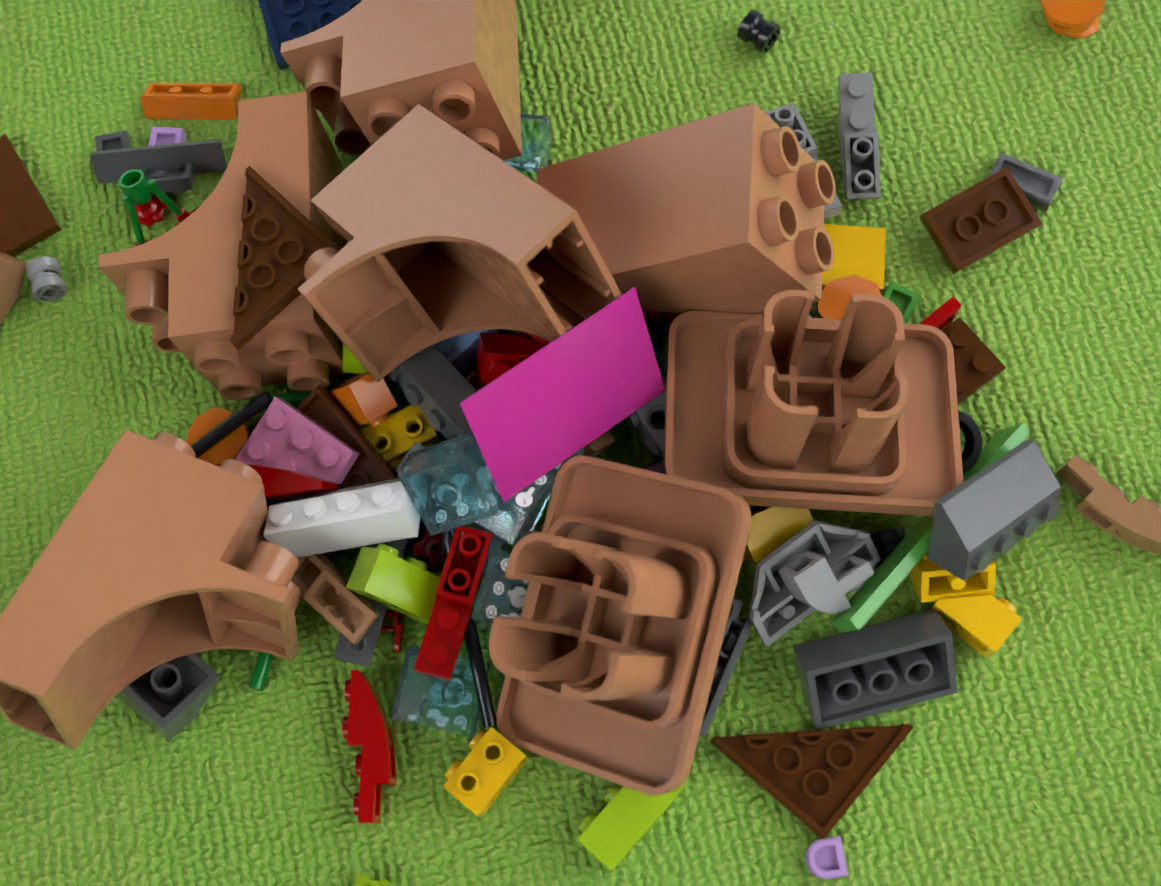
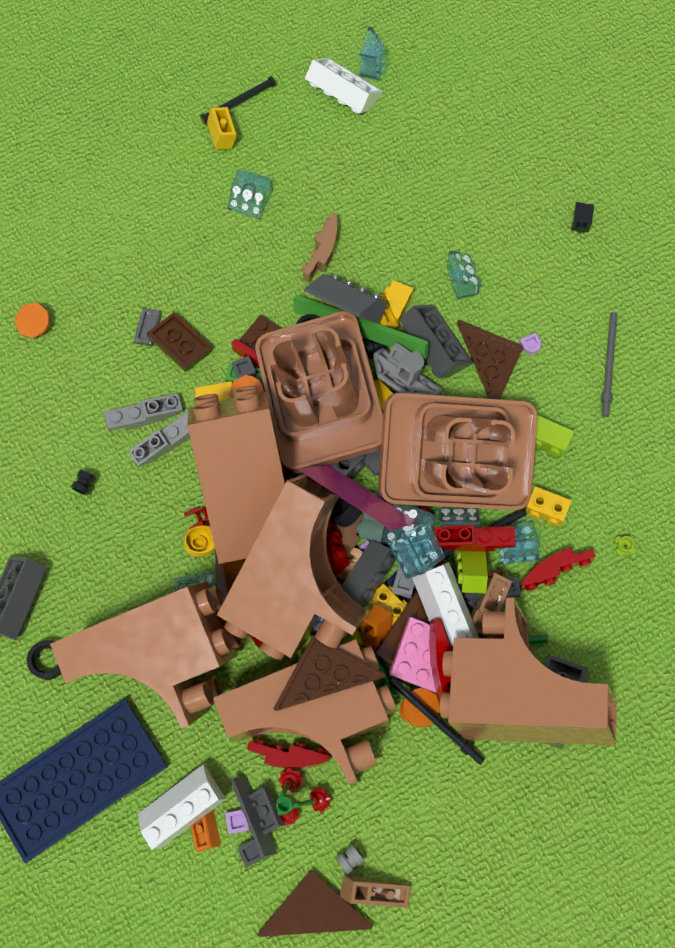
camera: 110 degrees left, 0 degrees up
none -> white slope [138,764,226,850]
none -> dark grey plate [232,356,256,378]
none -> clear light blue slope [447,250,481,300]

